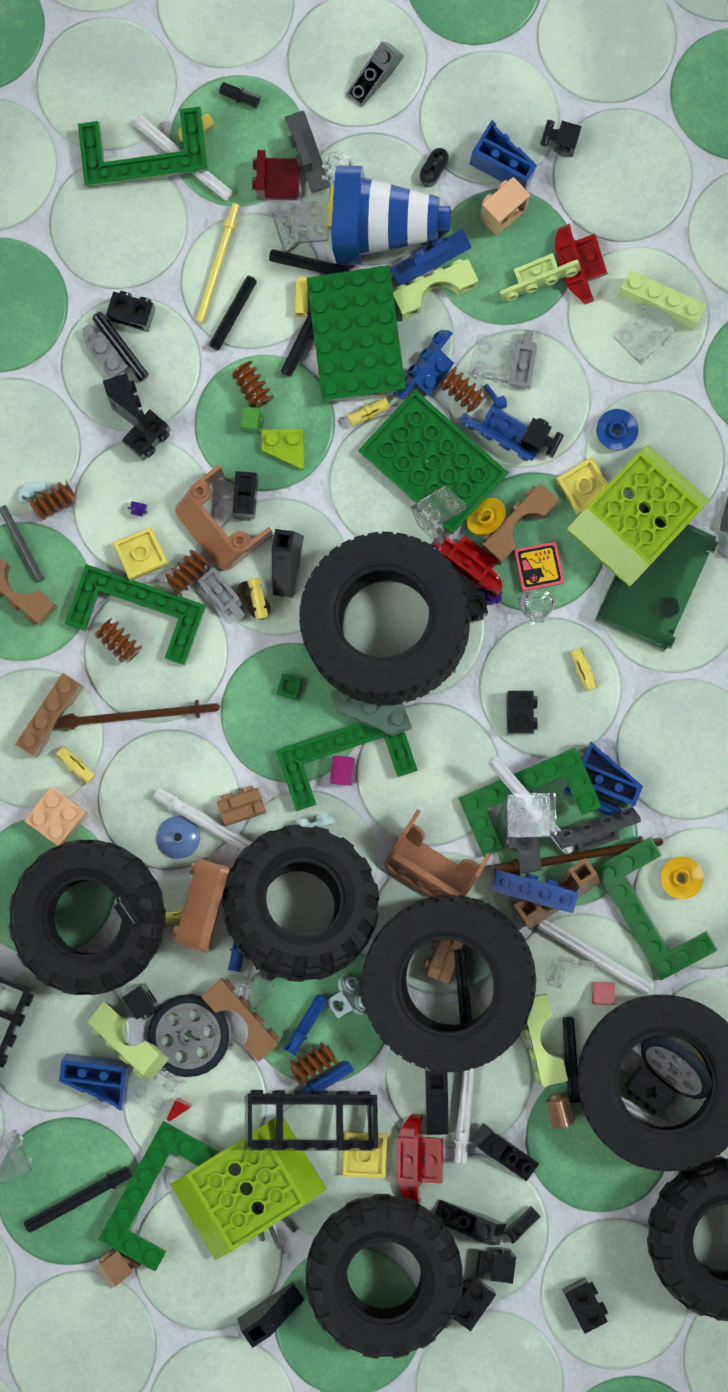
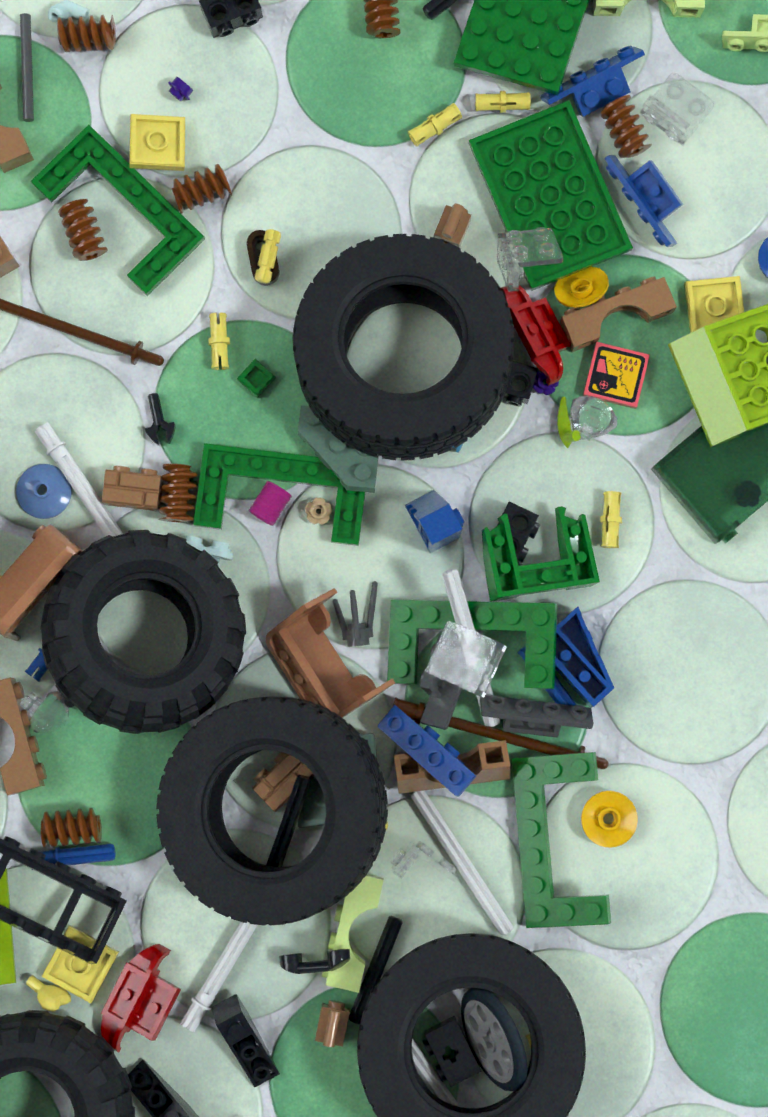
camera: 25 degrees right, 0 degrees up
nougat windscreen [175,464,273,571] -> none
light grey hinge [198,567,246,622] -> none
black brick [232,471,258,519] -> none
bright green plate [240,406,264,434] -> none
lime wing [261,429,304,470] -> none
black slope [271,529,304,598] -> none
blue axle [283,994,327,1056] -> none
light aqua bracket [327,975,367,1018] -> none
black slope [425,1068,449,1135] -> none
blue hand [484,384,507,409] -> none
light grey hinge [509,330,537,390] -> none
black brick [520,418,564,458] -> none
slope [592,981,615,1005] -> none
none -> light yellow rock [26,975,71,1012]
none -> black bar [145,393,176,446]
none -> dark orange piece [158,464,197,523]
none -> light yellow pin [208,313,230,370]
none -> black bar [279,949,350,974]
none -> tan plate [305,498,332,525]
none -> dark grey plant [332,581,378,647]
none -> blue wedge [405,490,464,553]
none -> light yellow pin [408,103,462,147]
none -> medium nougat brick [434,203,471,248]
none -> green wedge [482,506,600,602]
none -> lime bar [557,397,581,448]

